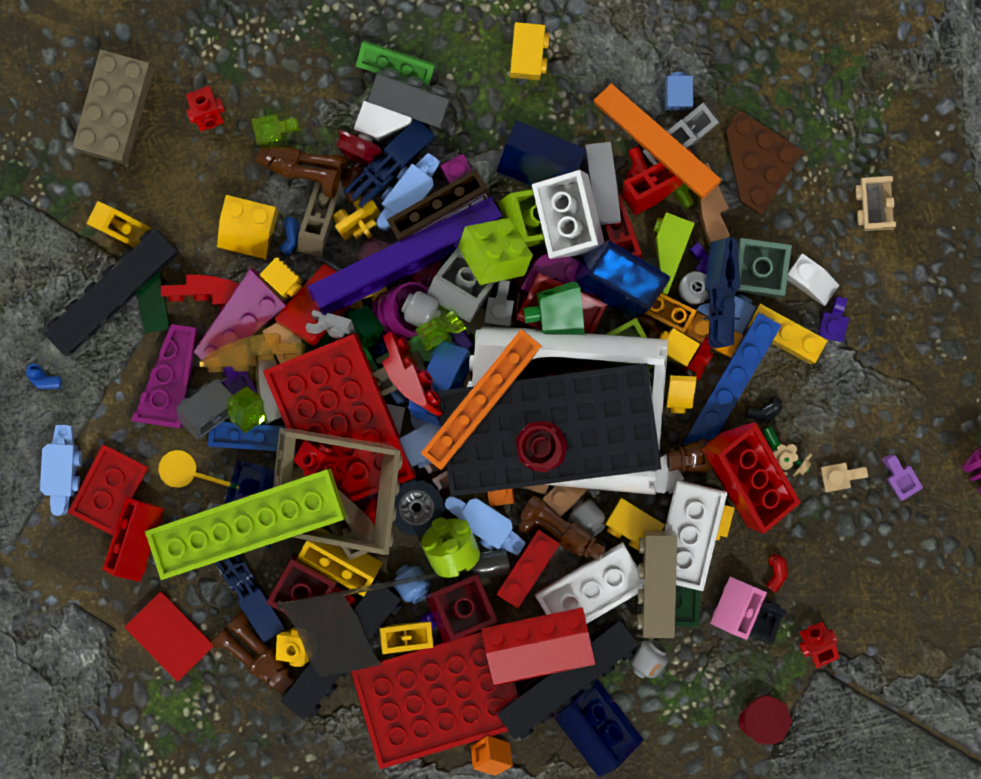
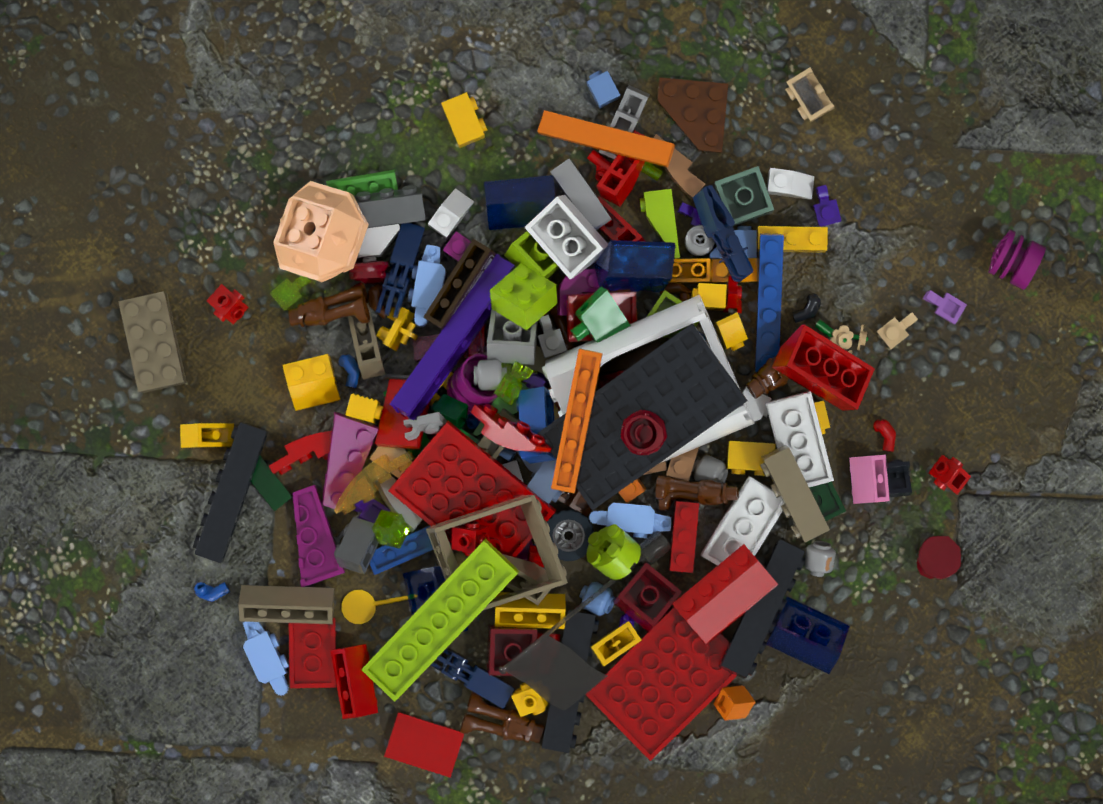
camera: 25 degrees left, 0 degrees up
none -> dark tan brick [238,585,335,624]
none -> light nougat piece [273,181,369,282]
none -> white slope [428,188,474,240]

